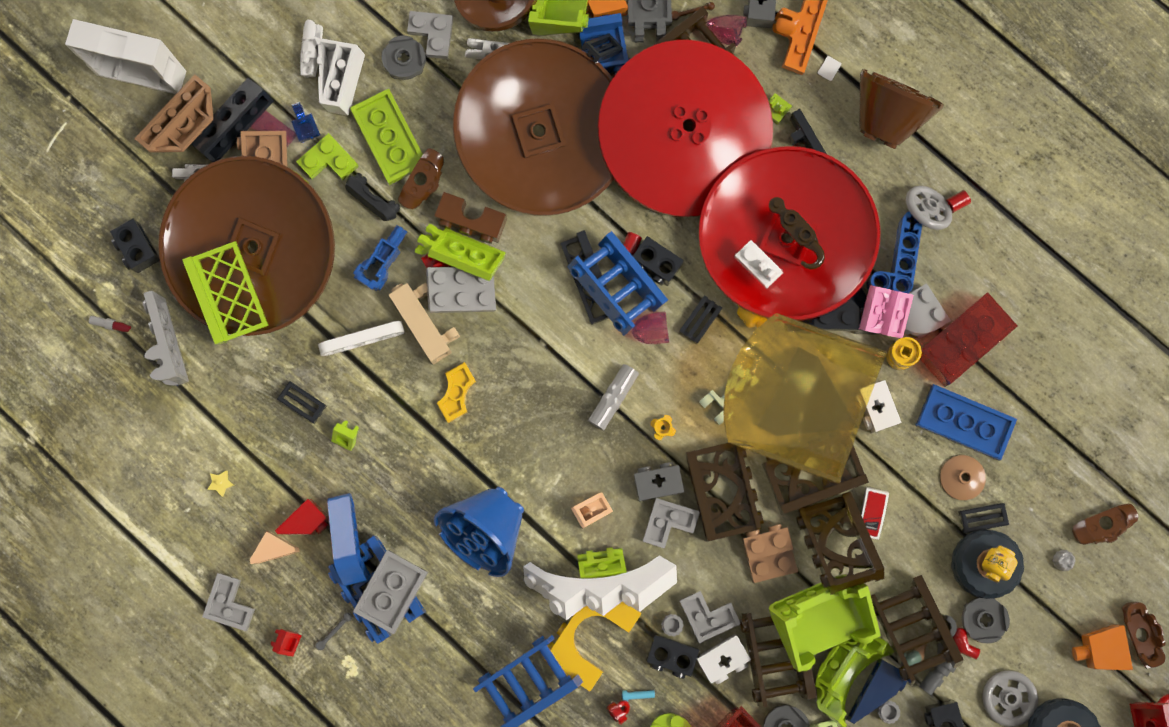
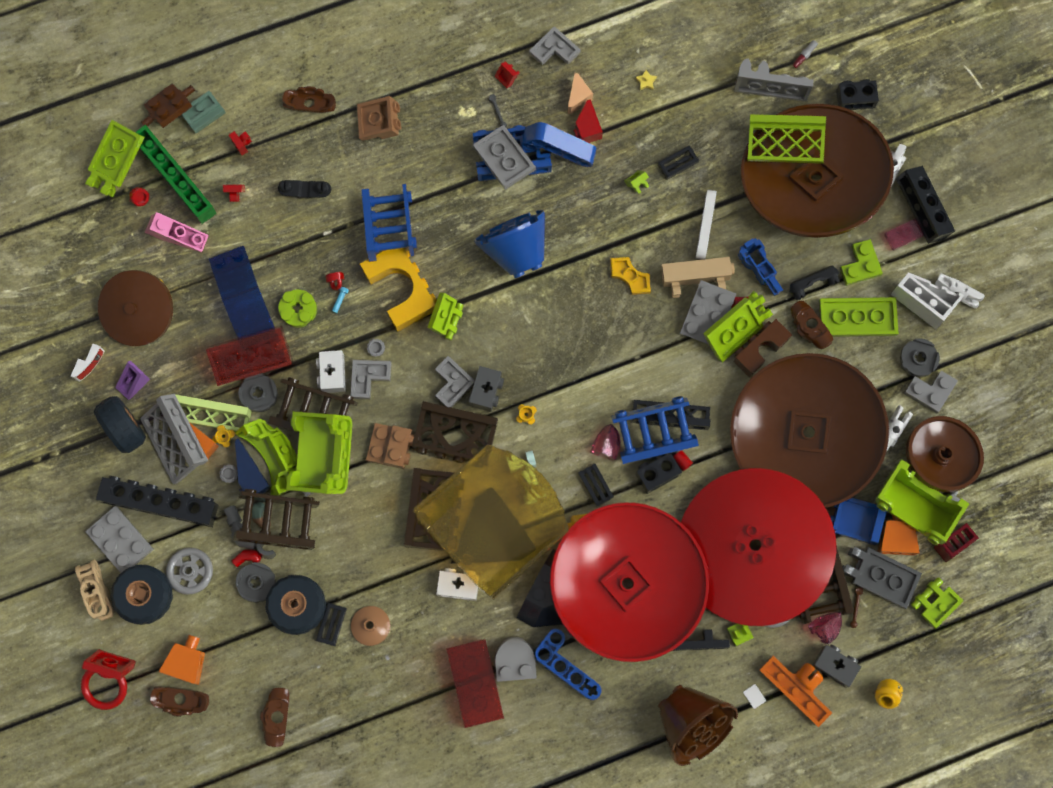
camera: 115 degrees right, 5 degrees down
white tile [65,19,186,94] -> none
medium nougat wedge [134,74,213,152] -> none
medium nougat plate [237,131,288,167] -> none
clear blue plate [291,102,321,143] -> none
white arch [523,556,677,620] -> none
light nougat slope [571,492,613,529] -> none
black tile [581,33,623,64] -> none
light grey axle [588,364,639,431] -> none
black brick [646,634,699,679] -> none
white plate [735,240,783,289] -> none
dark brown piece [769,197,825,269] -> none
dark brown fence [796,491,884,595] -> none
bright pink slope [859,285,914,338] -> none
slope [861,487,889,540] -> none
yellow wheel [886,337,922,370] -> none
light grey plate [906,186,952,230] -> none
blue tile [915,384,1017,461] -> none
red hinge [946,190,971,213] -> none
yellow head [982,546,1018,583] -> none
light grey piece [1053,550,1076,571] -> none

